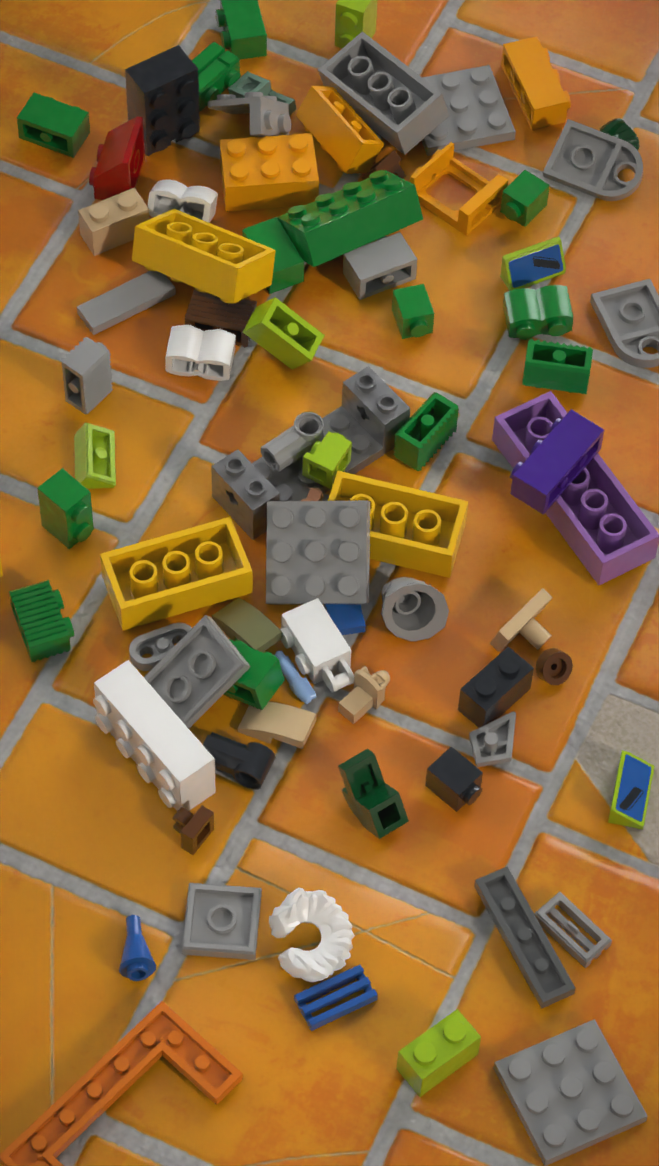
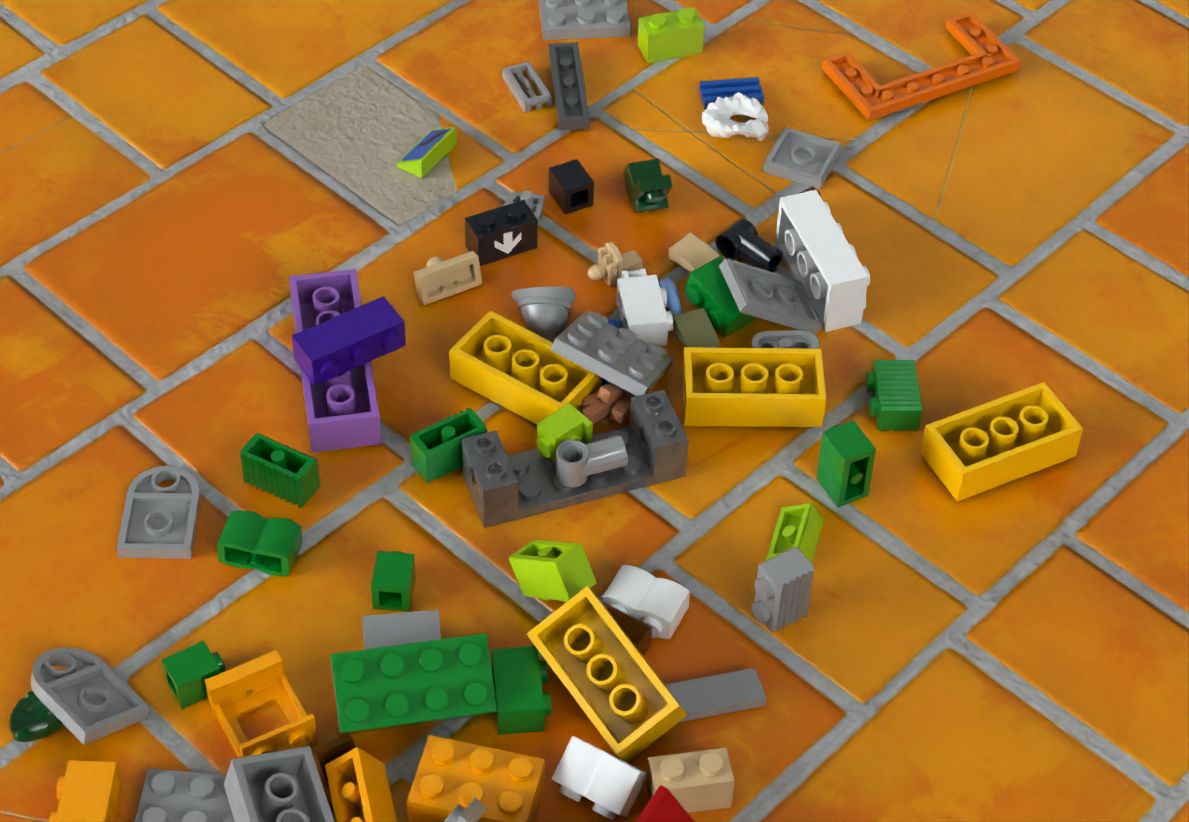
camera: 160 degrees left, 10 degrees down
blue cone [119,915,156,981] -> none
slope [500,237,566,291] -> none
reddish brown tile [536,648,573,685] -> none

